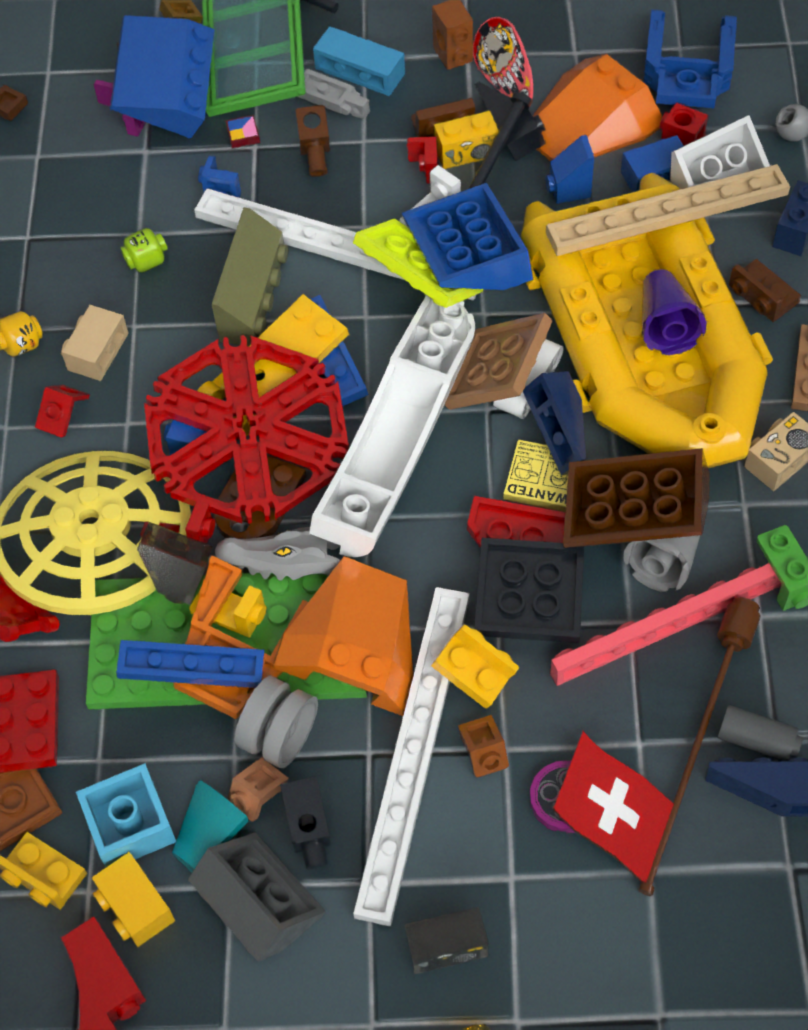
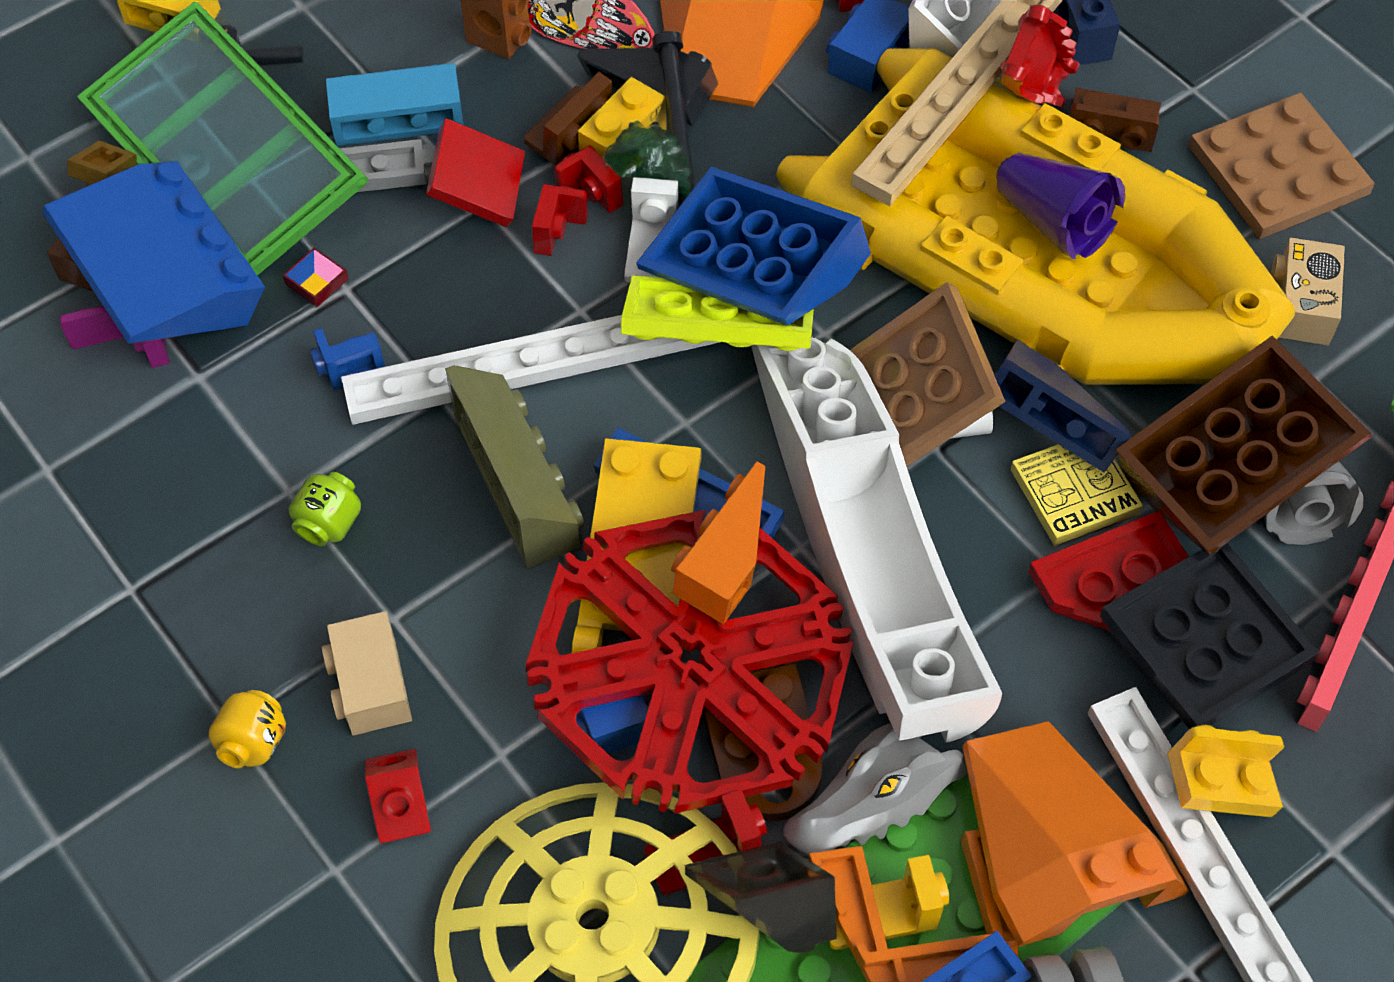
camera: 40 degrees left, 0 degrees up
reddish brown bracket [296,105,330,177] -> none
dark orange bracket [458,715,509,777] -> none
blue slope [545,135,594,204] -> none
none -> red tile [426,118,525,227]
none -> red bracket [532,184,588,256]
none -> clear green hair [603,121,692,196]
none -> orange slope [671,461,765,625]
none -> red animal [1001,5,1080,107]

